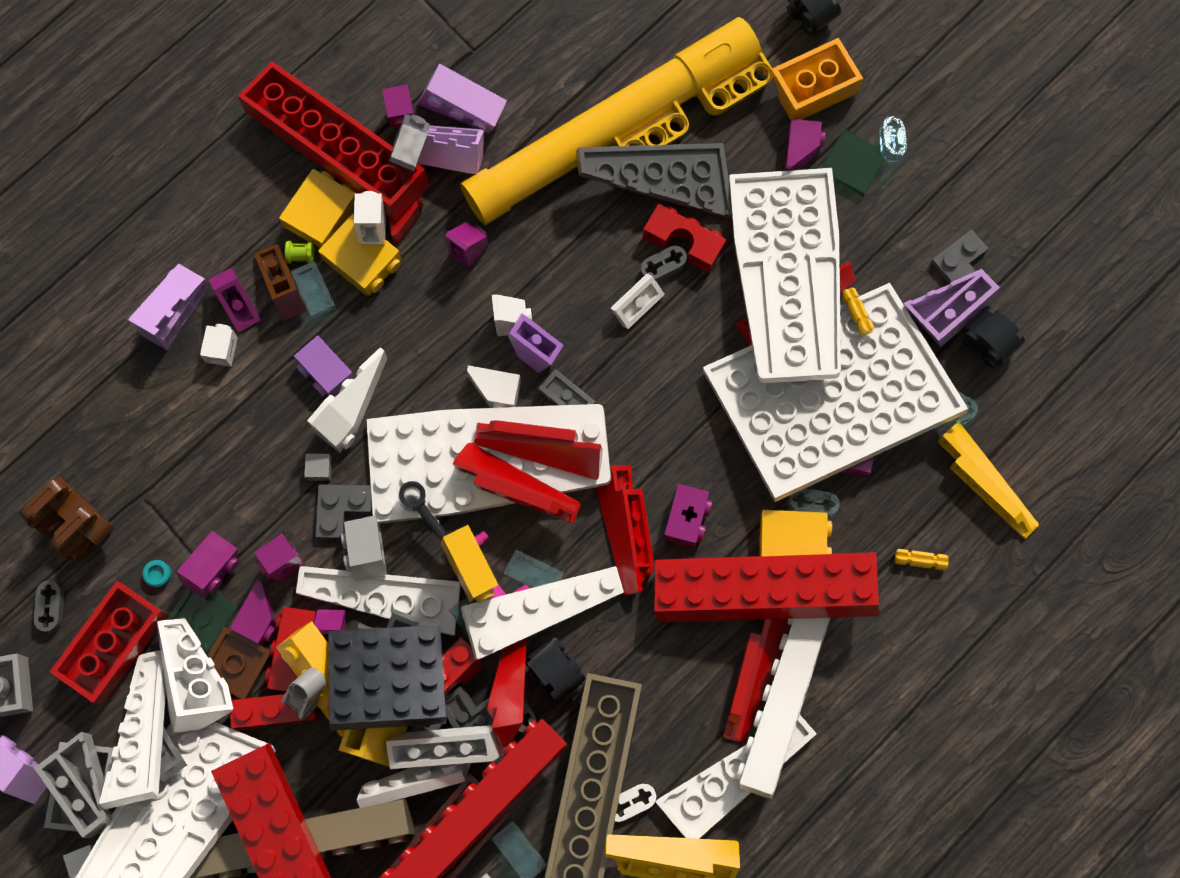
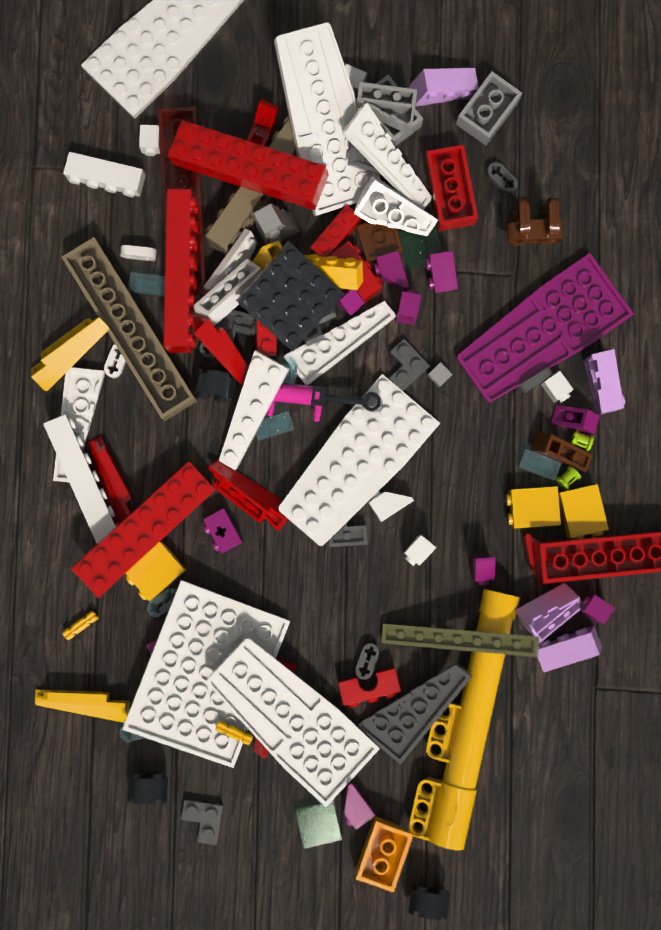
camera: 135 degrees right, 10 degrees up
teal tile [143,560,172,588] -> none
light grey piece [281,668,326,721] -> none
medium lavender brick [294,335,355,397] -> none
white wedge [307,348,387,453] -> none
light grey brick [341,515,387,581] -> none
white brick [354,191,386,244] -> none
flat silver slope [389,114,430,171] -> none
yellow brick [441,525,498,603] -> none
red wedge [453,443,581,524] -> none
red wedge [474,420,603,480] -> none
medium lavender slope [507,313,563,373] -> none
white plate [610,274,665,329] -> none
clear light blue beam [879,117,907,163] -> none
lavender wedge [903,269,1001,347] -> none
none -> light grey wedge [253,204,300,245]
none -> olive plate [382,624,539,657]
none -> magenta wing [457,253,634,403]
none -> dark grey beam [519,367,554,393]
none -> lime bush [570,429,594,451]

